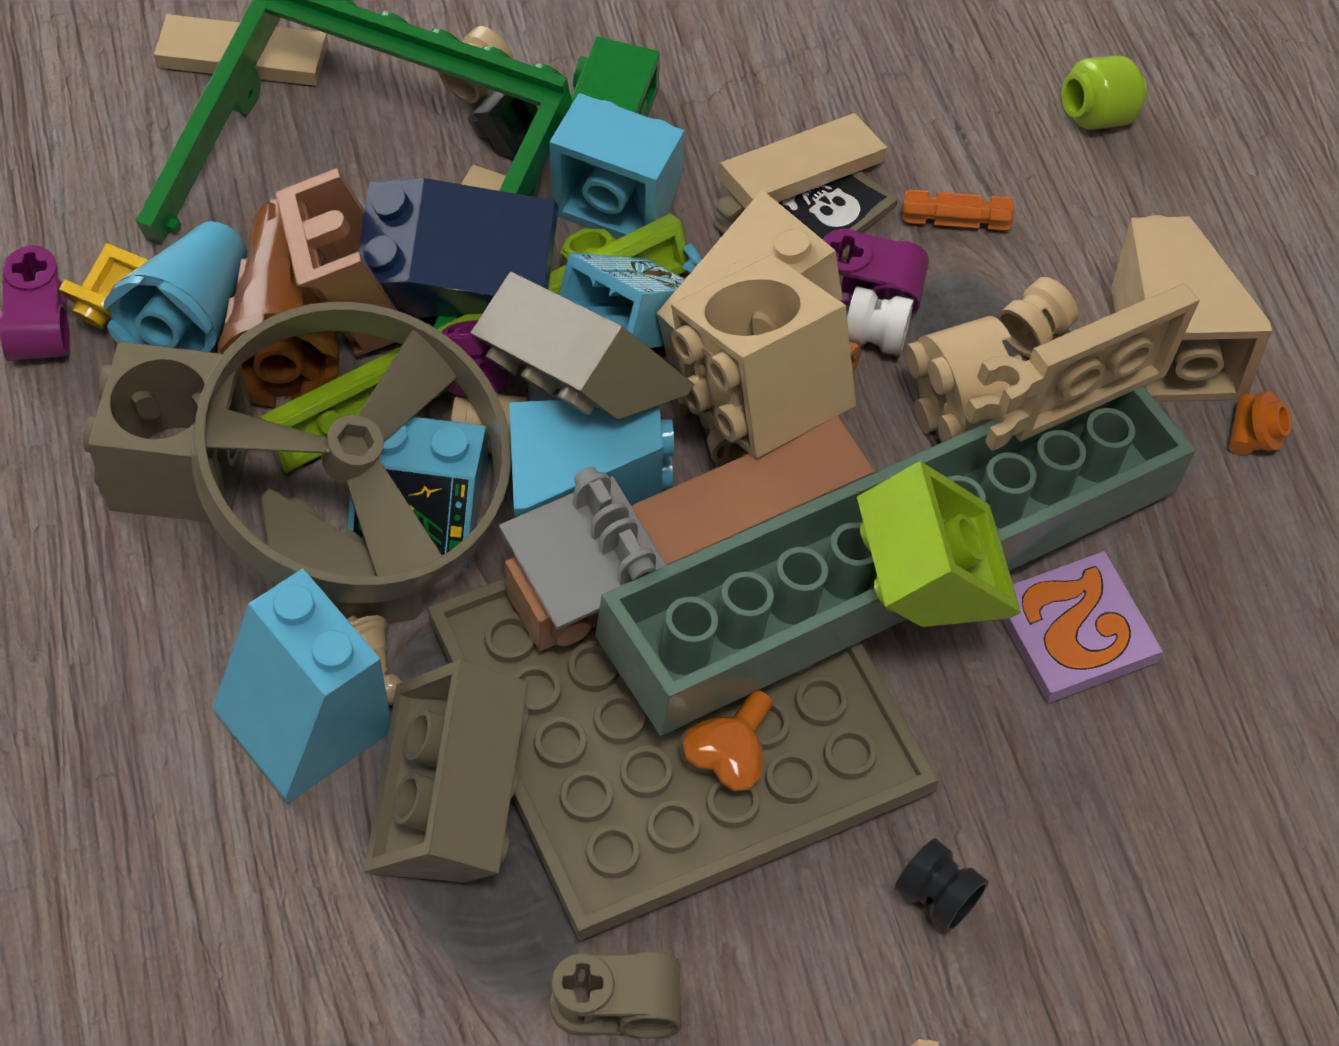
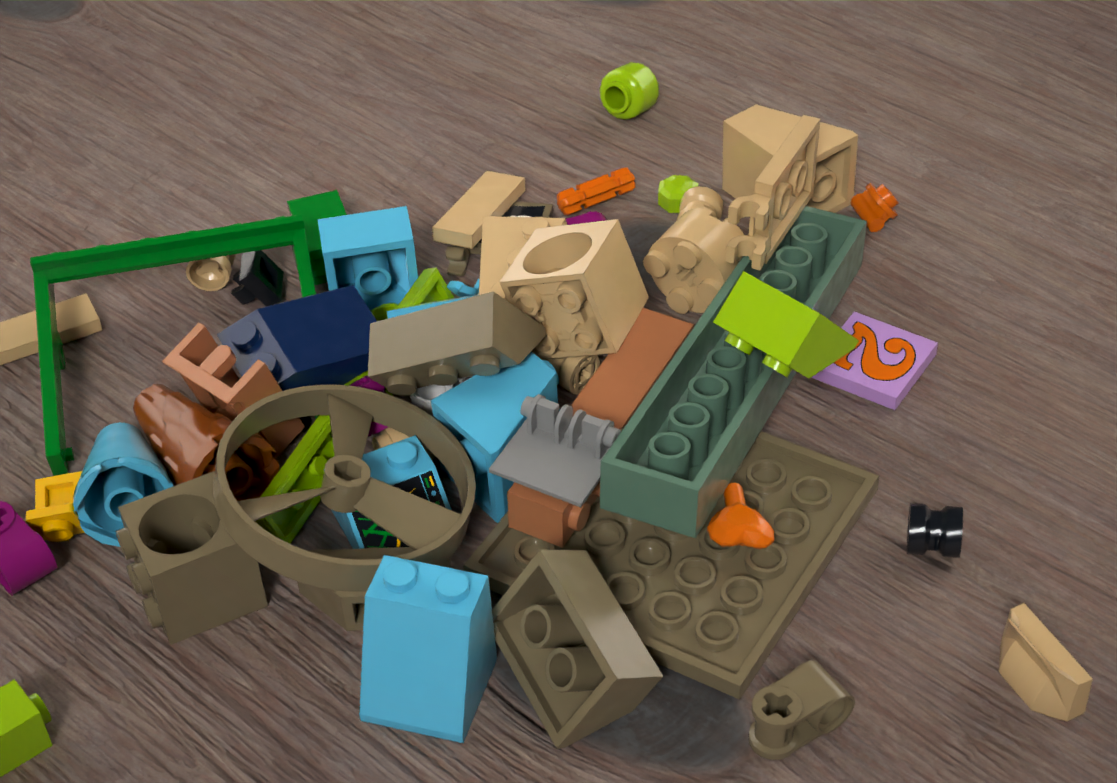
camera: 30 degrees left, 15 degrees down
none -> lime tile [658,175,699,213]

